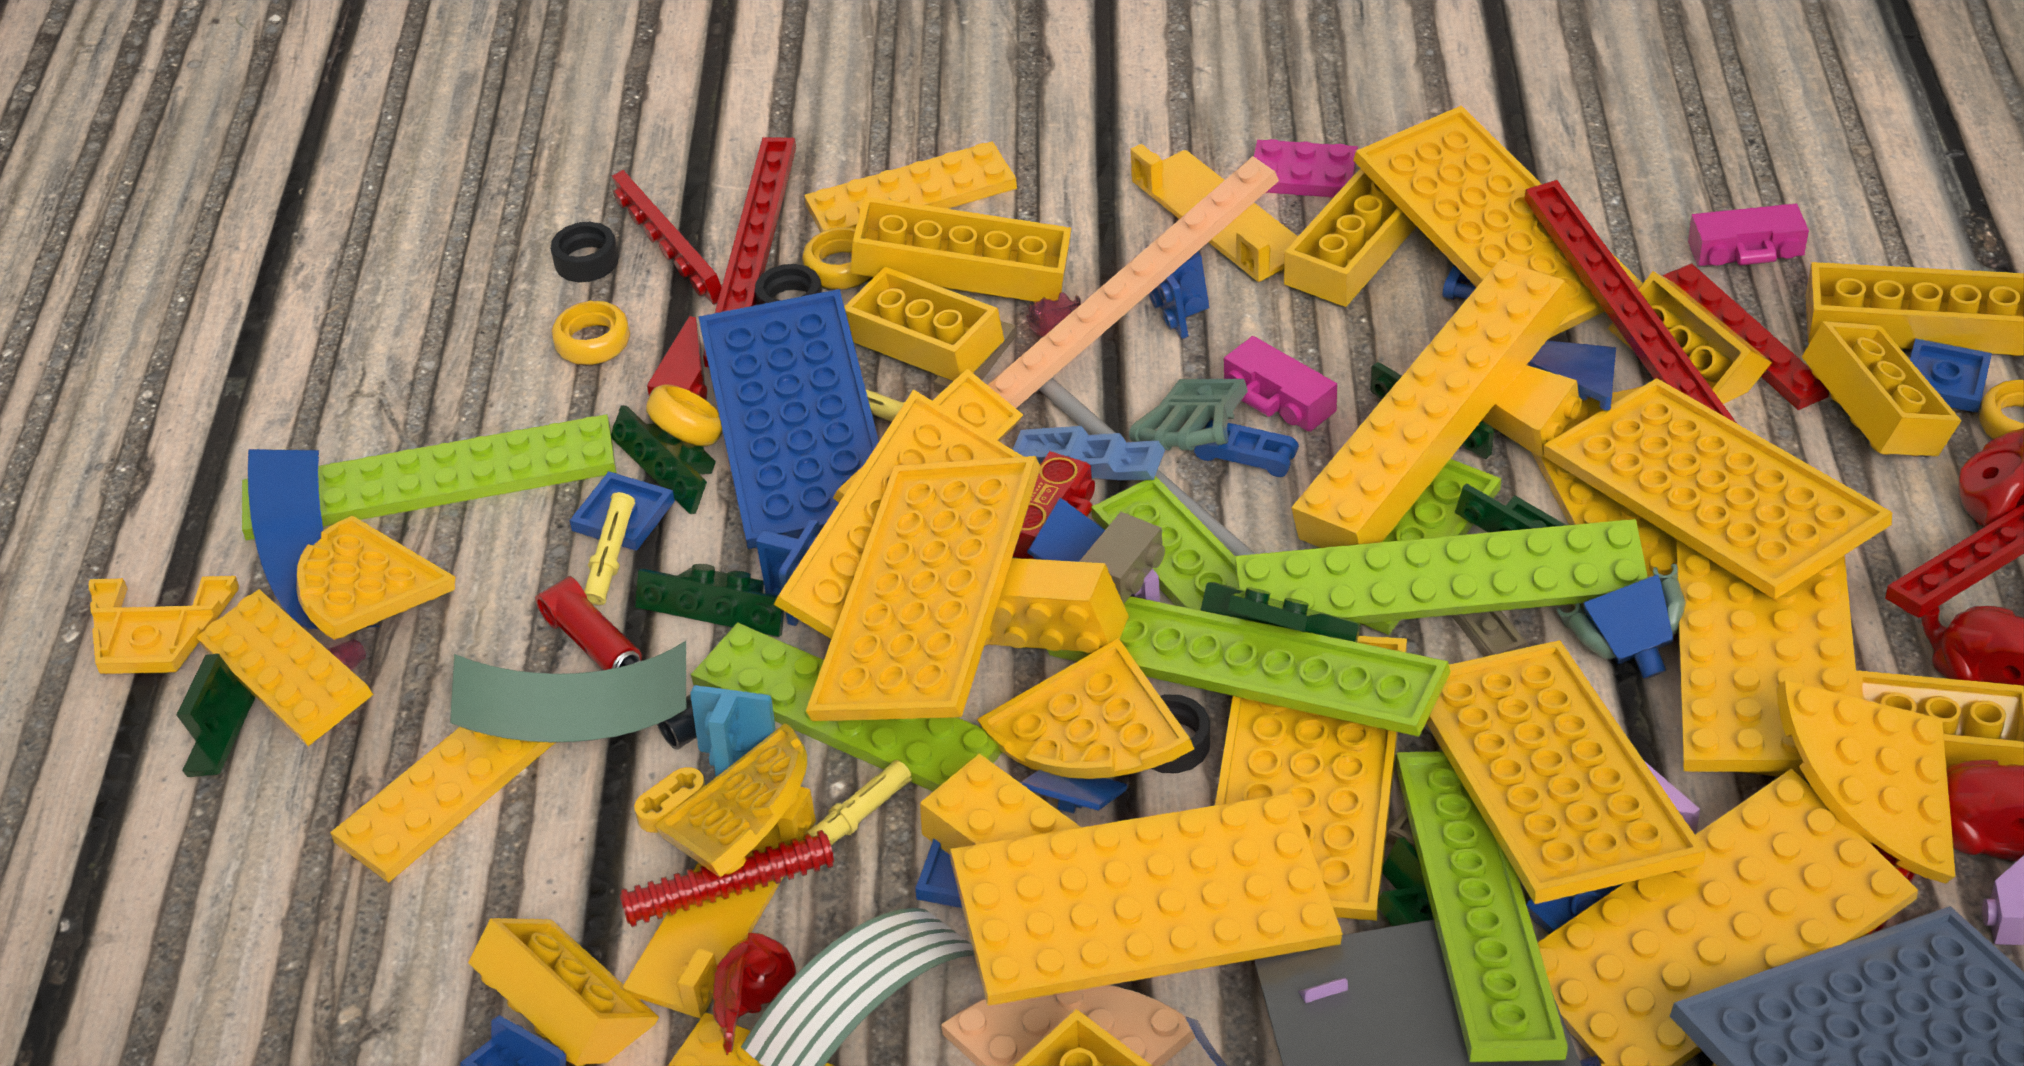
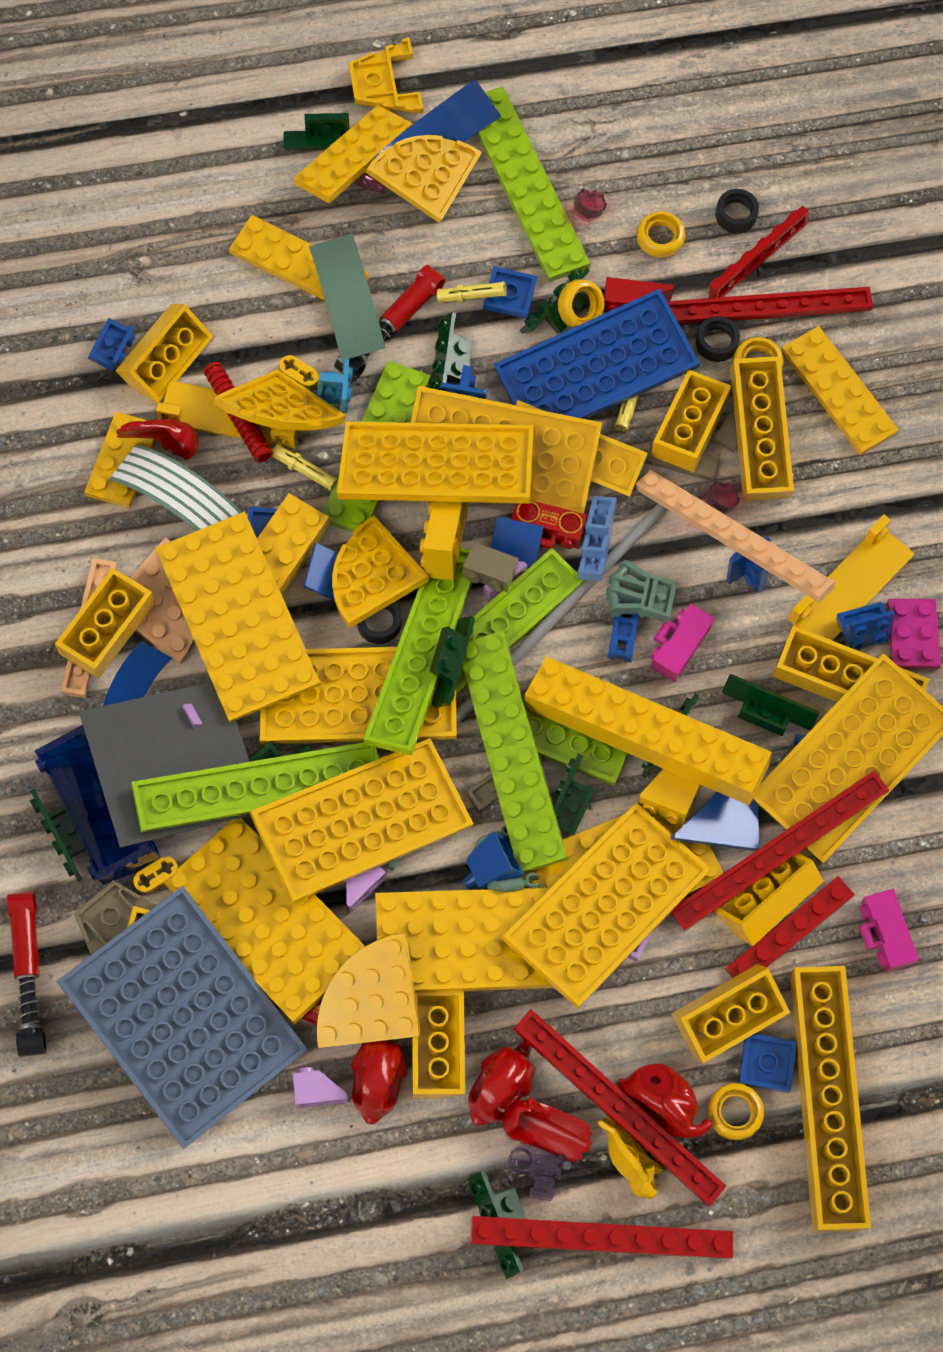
camera: 70 degrees right, 25 degrees up
none -> clear pink hair [573,188,607,222]
none -> dark green bracket [722,674,819,736]
none -> blue bracket [836,602,895,651]

